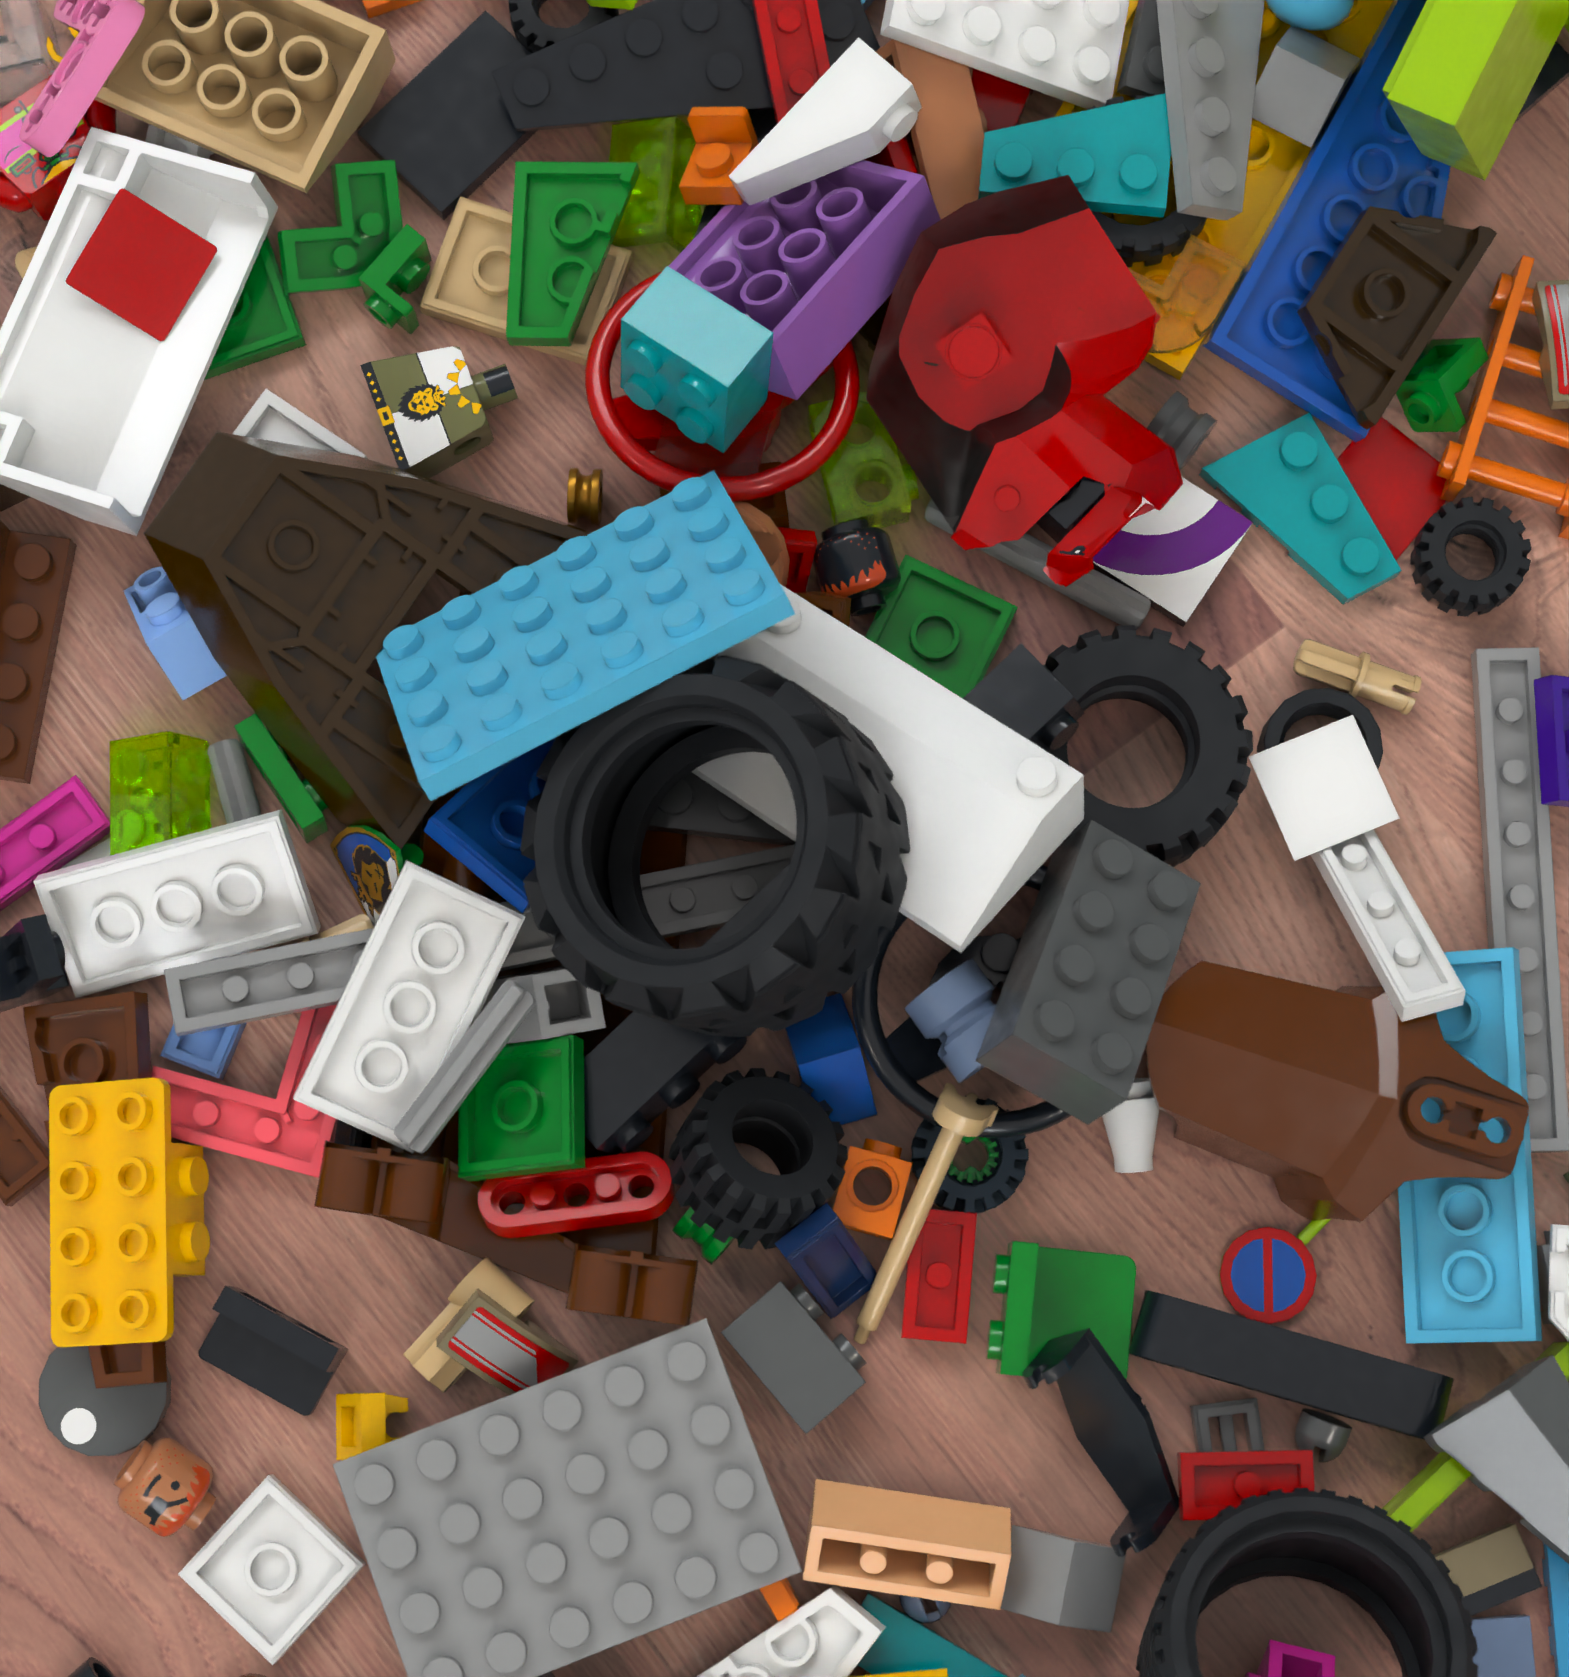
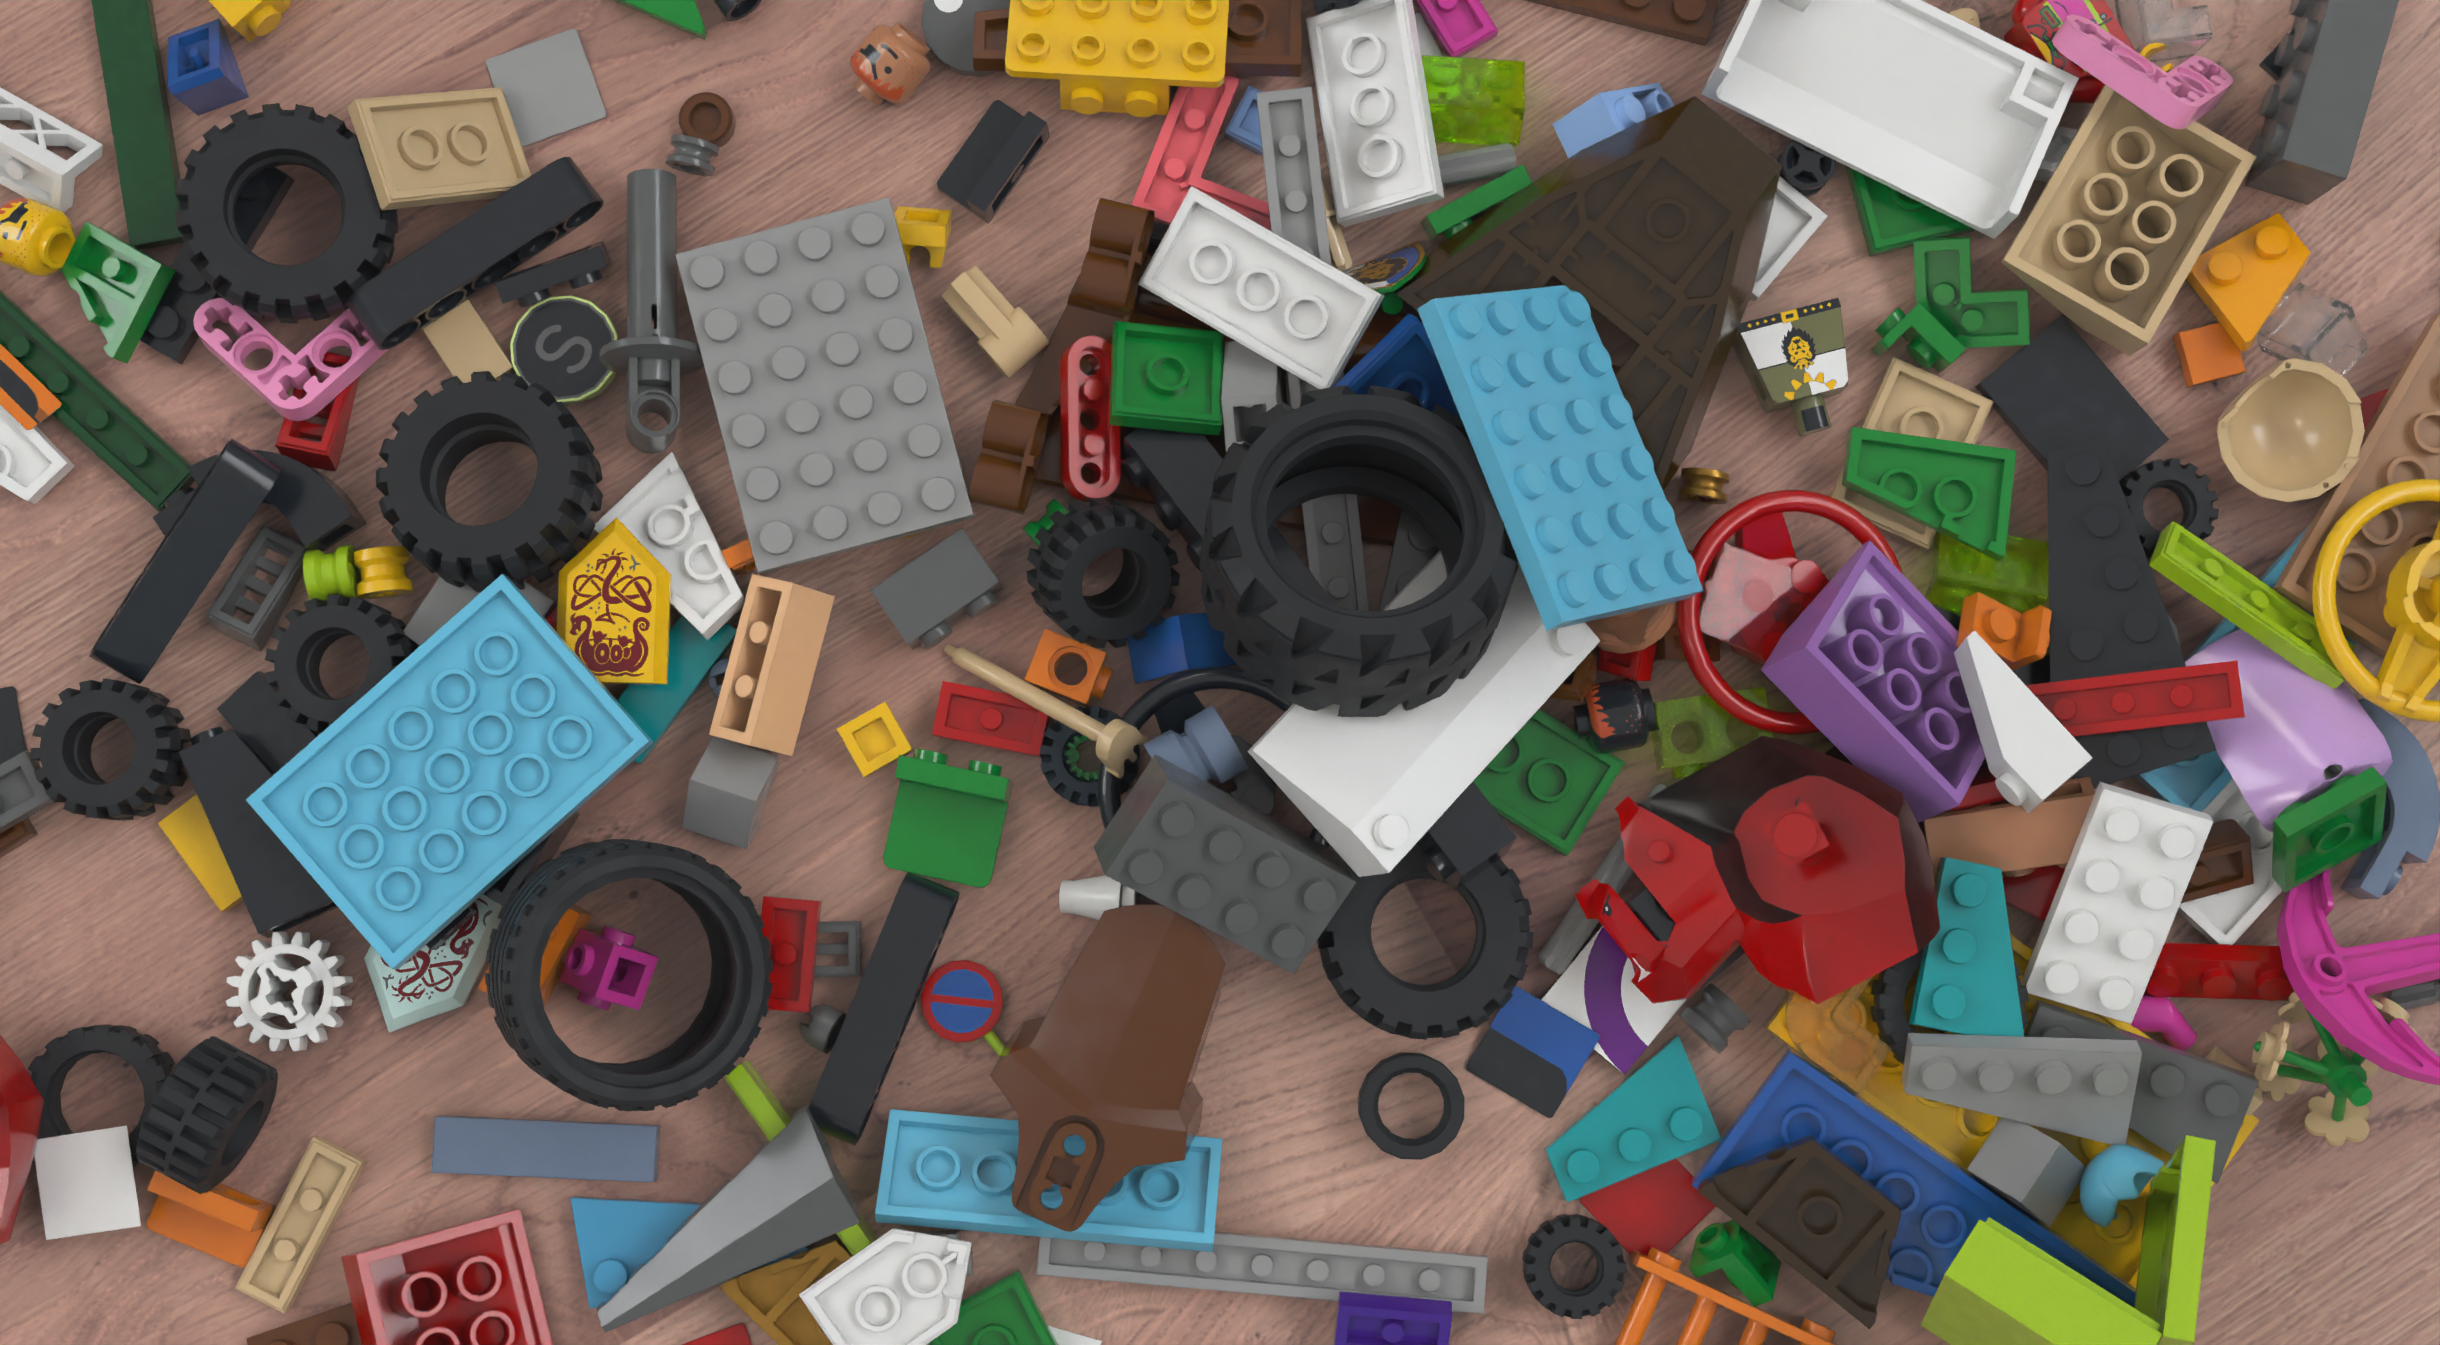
camera: 95 degrees right, 5 degrees up
red sticker [66,189,217,341] -> none
white tile [178,1474,366,1665] -> none
light grey axle [394,980,536,1154] -> none
slope [436,1288,579,1395] -> none
teal brick [620,266,774,453] -> none
dark blue tile [775,1203,877,1319] -> none
black piece [1022,1328,1179,1557] -> none
white sticker [1249,715,1400,861] -> none
tan axle [1293,639,1421,715] -> none
white tile [1311,829,1466,1022] -> none
dark tan tile [1433,1523,1542,1616] -> none
none -> yellow tile [837,702,914,778]
none -> sticker [1466,986,1600,1118]
none -> black wheel [1777,140,1836,198]

